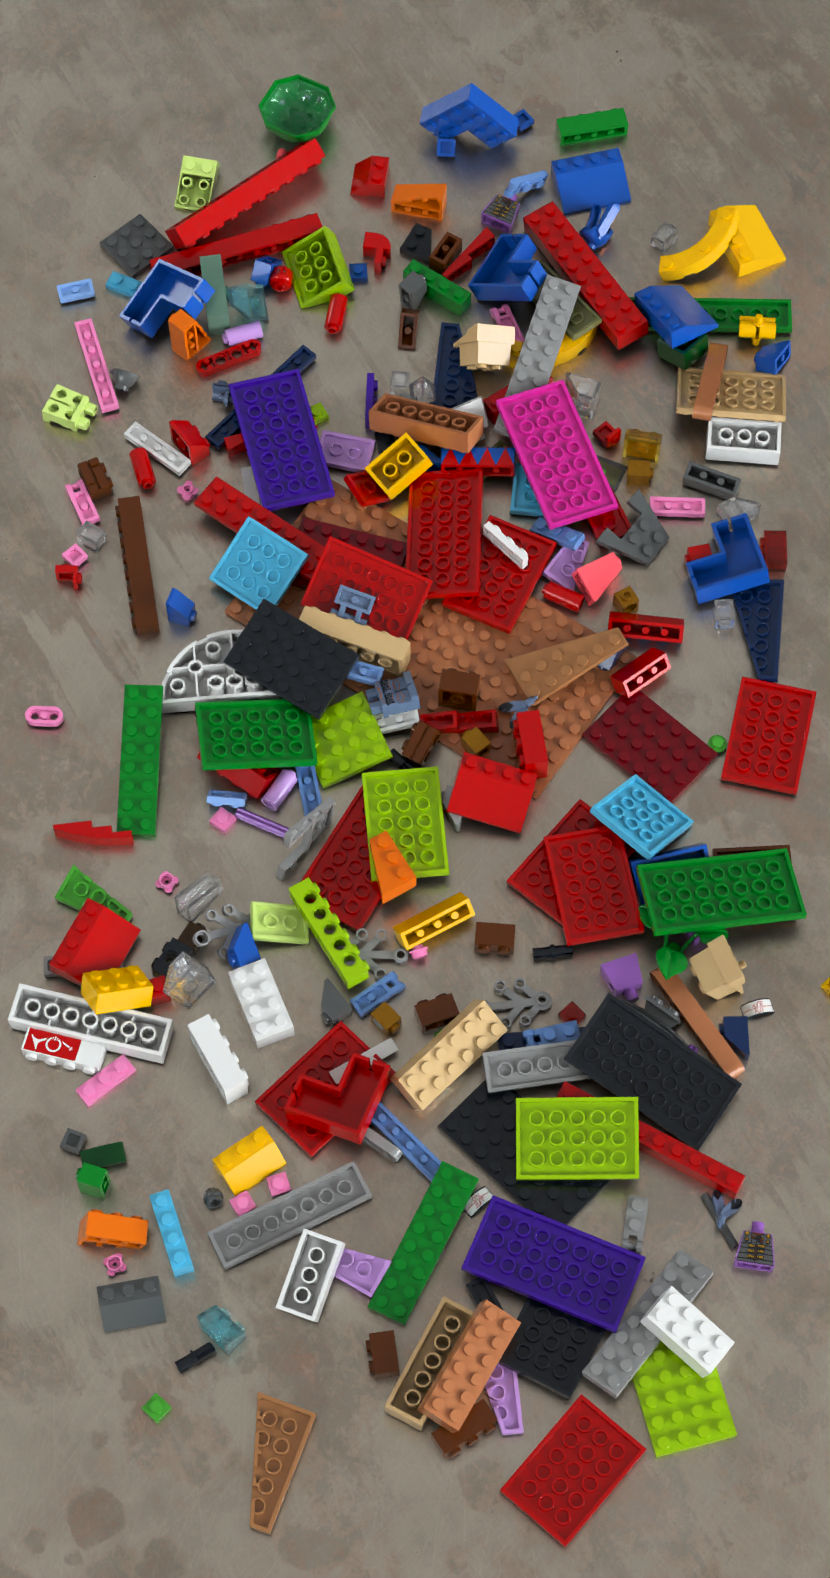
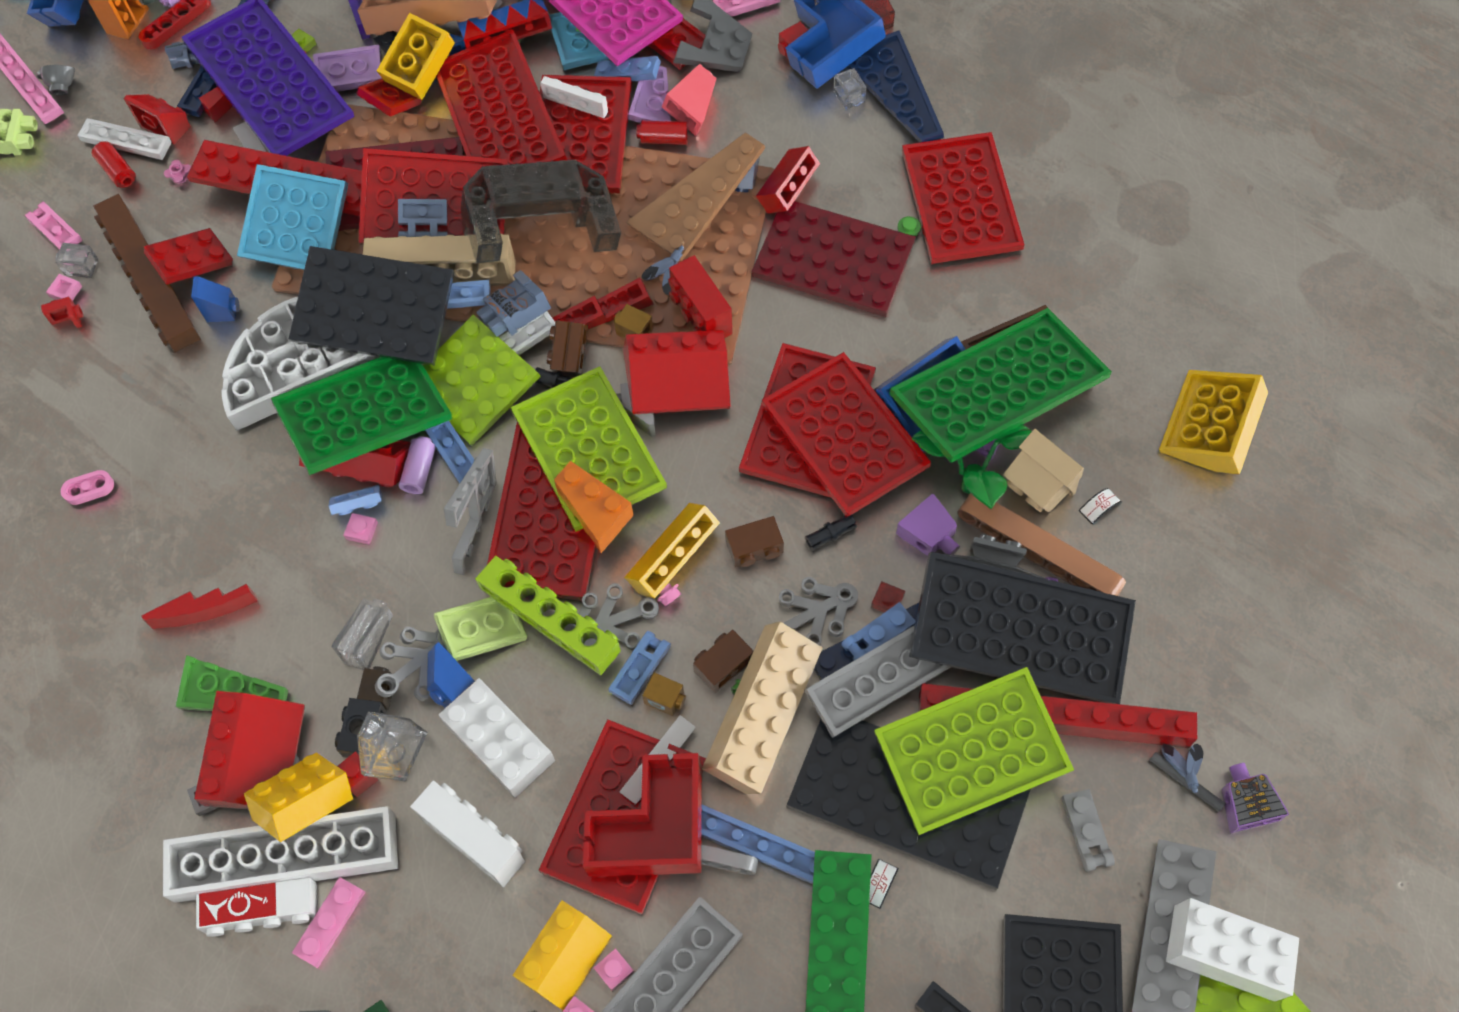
camera: 20 degrees left, 0 degrees up
reddish brown brick [77,457,113,502] -> none
green plate [116,684,164,836] -> none
bright pink plate [155,871,179,893] -> none
medium lavender axle [235,807,289,838] -> none
dark grey slope [321,978,352,1027] -> none
reddish brown brick [438,668,480,711] -> none
dark purple plate [461,1195,646,1333] -> none
medium azure plate [590,774,694,860] -> none
red brick [608,611,684,643] -> none
pearl gold brick [613,586,639,613] -> none
dark blue slope [718,1016,750,1061] -> none
none -> red plate [144,228,233,285]
none -> clear smoke wedge [461,160,621,263]

